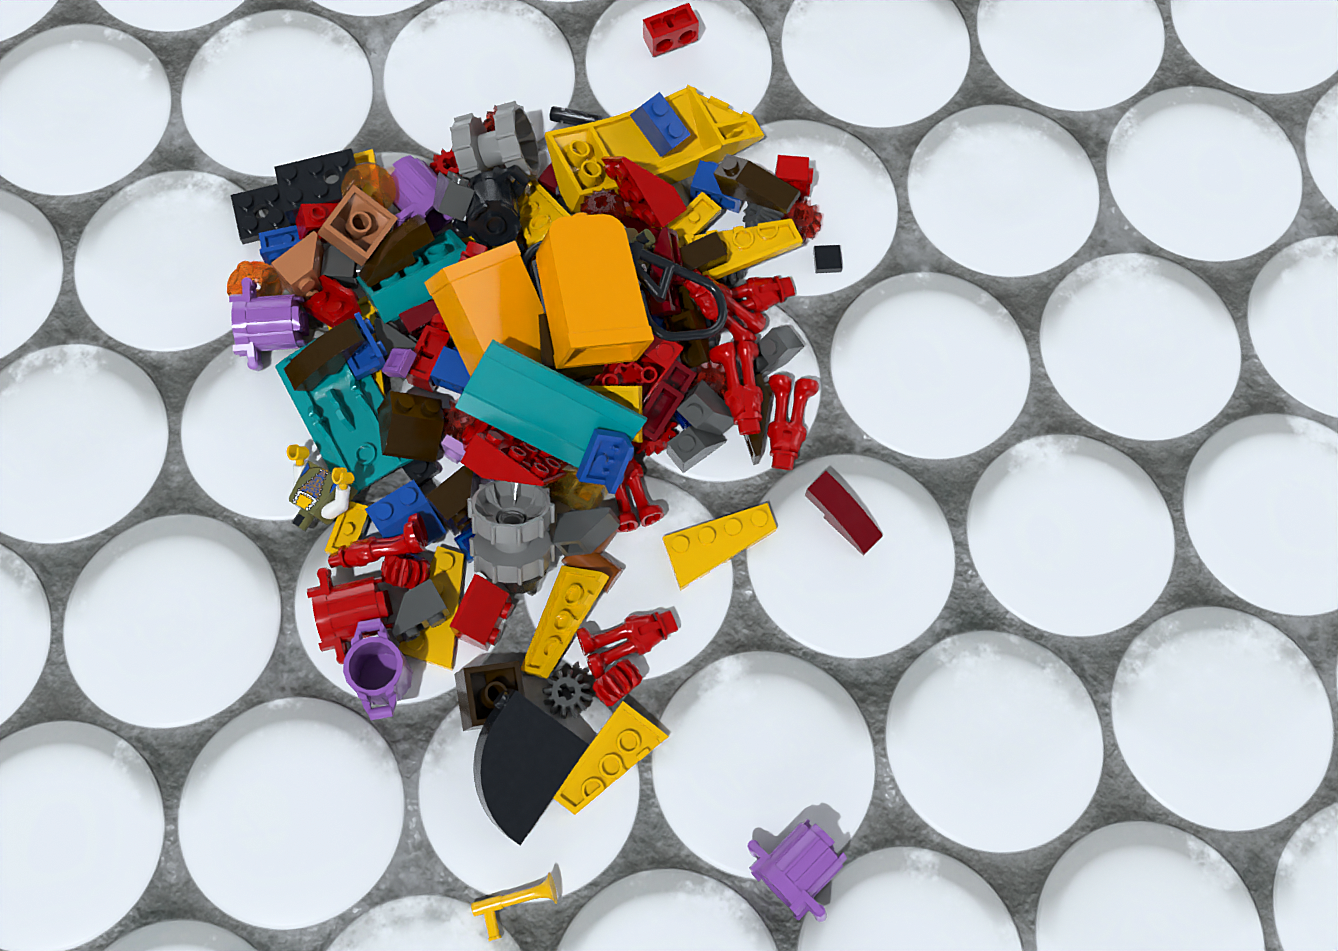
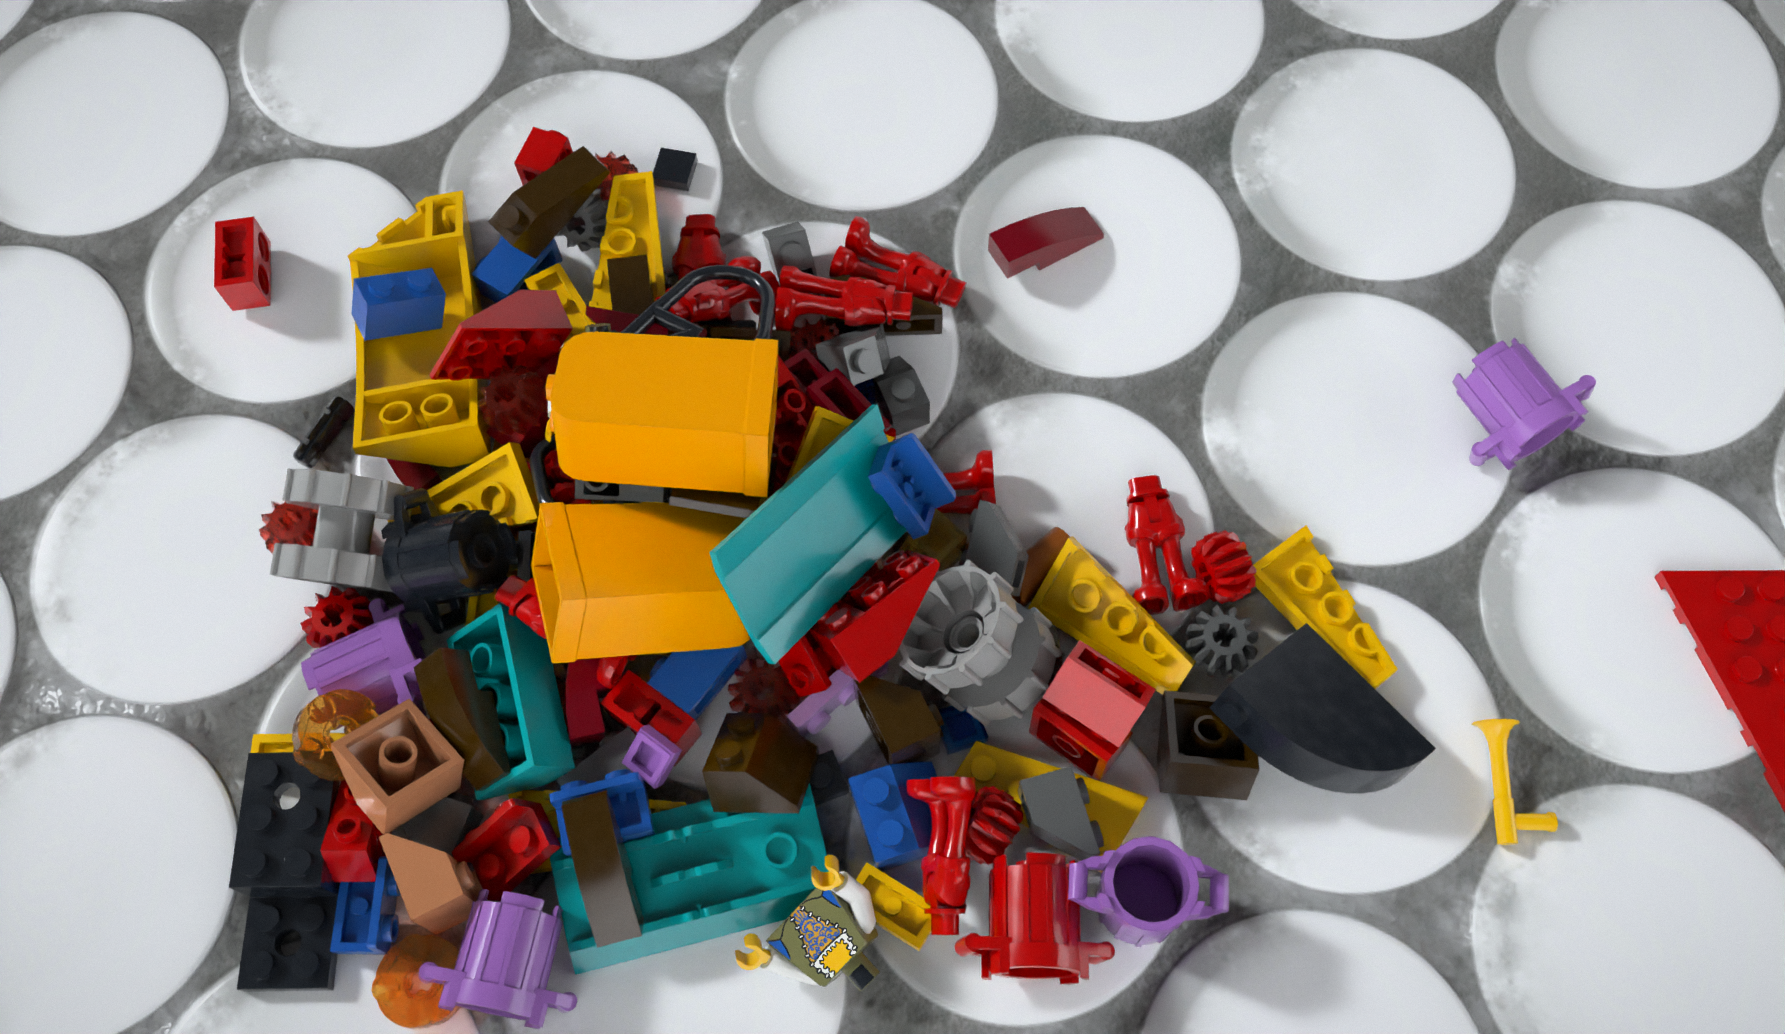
camera: 70 degrees left, 5 degrees down
dark grey slope [433,171,475,221] -> none
yellow wing [662,503,777,591] -> none
none -> slope [1042,640,1156,747]

